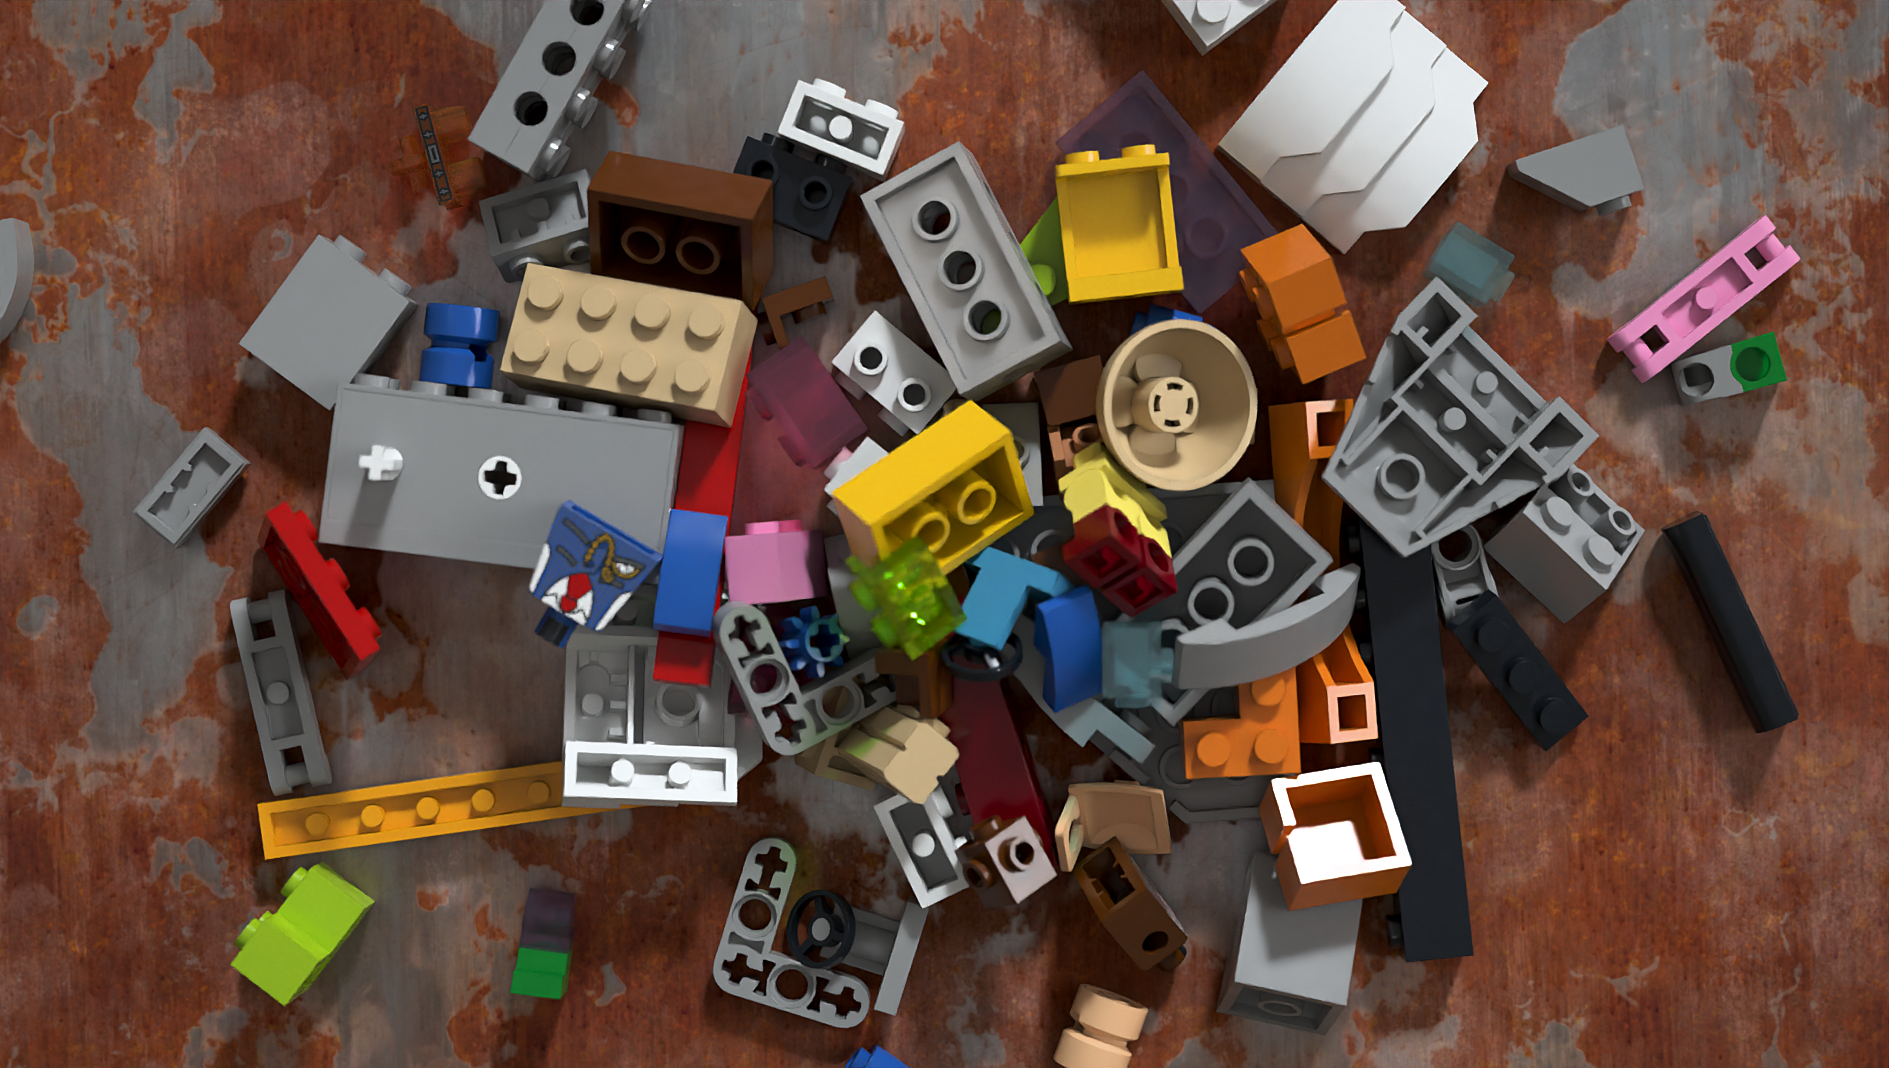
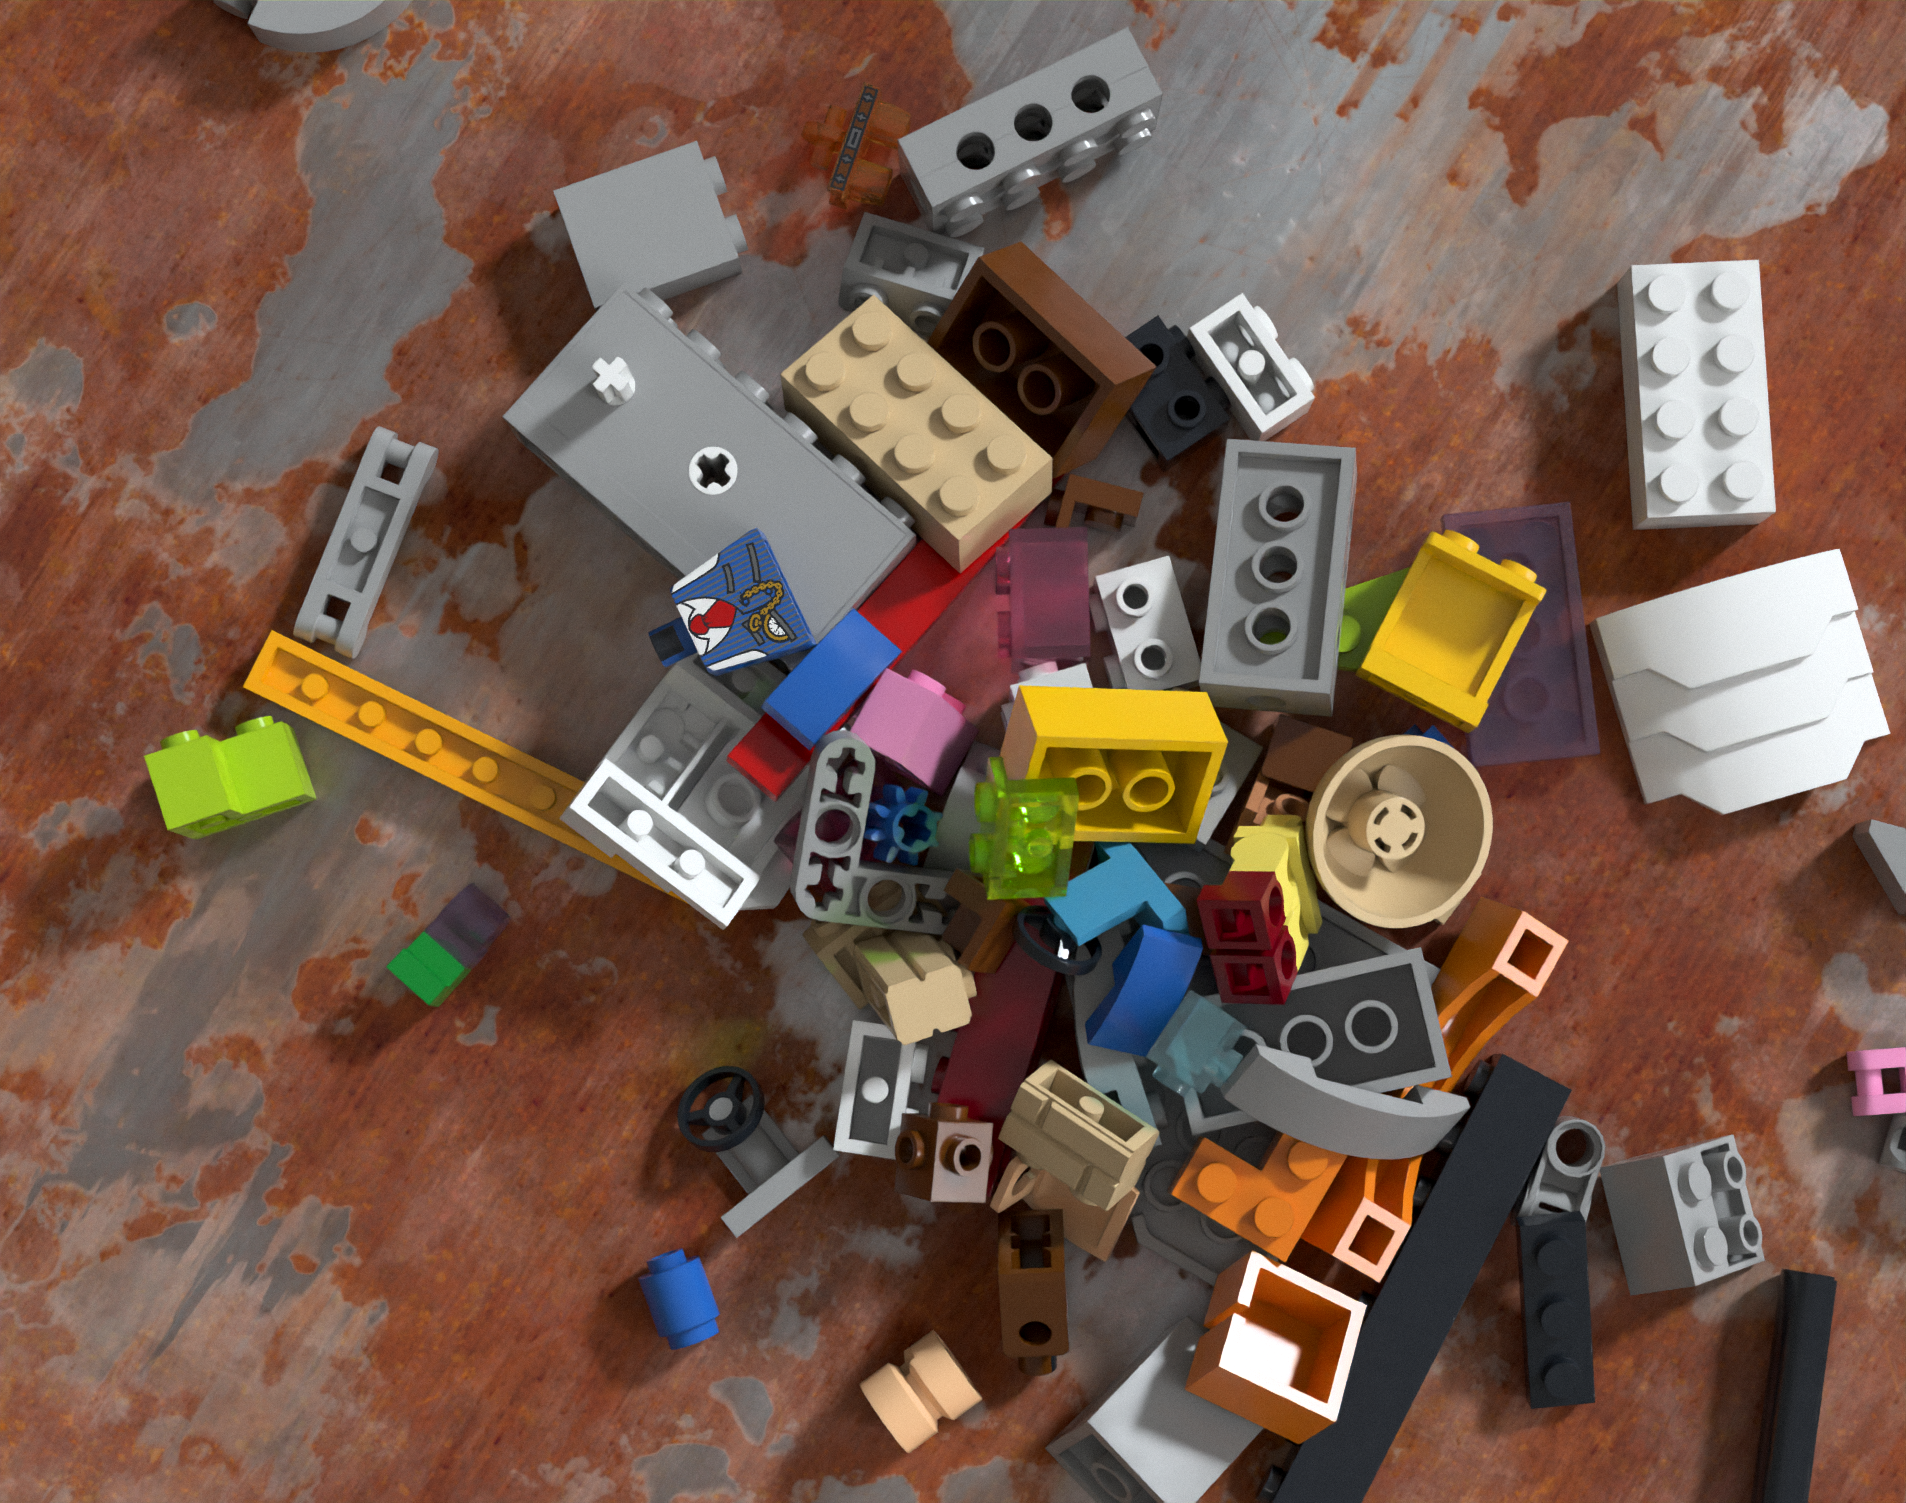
camera: 35 degrees right, 5 degrees down
light grey plate [132,427,251,549] -> none
red plate [257,501,382,681] -> none
blue wheel [419,303,500,389] -> none
light grey beam [713,835,871,1028] -> none
orange piece [1238,224,1366,384] -> none
light grey wedge [1321,276,1599,558] -> none
clear light blue brick [1420,221,1516,308] -> none
none -> tan brick [998,1060,1160,1211]

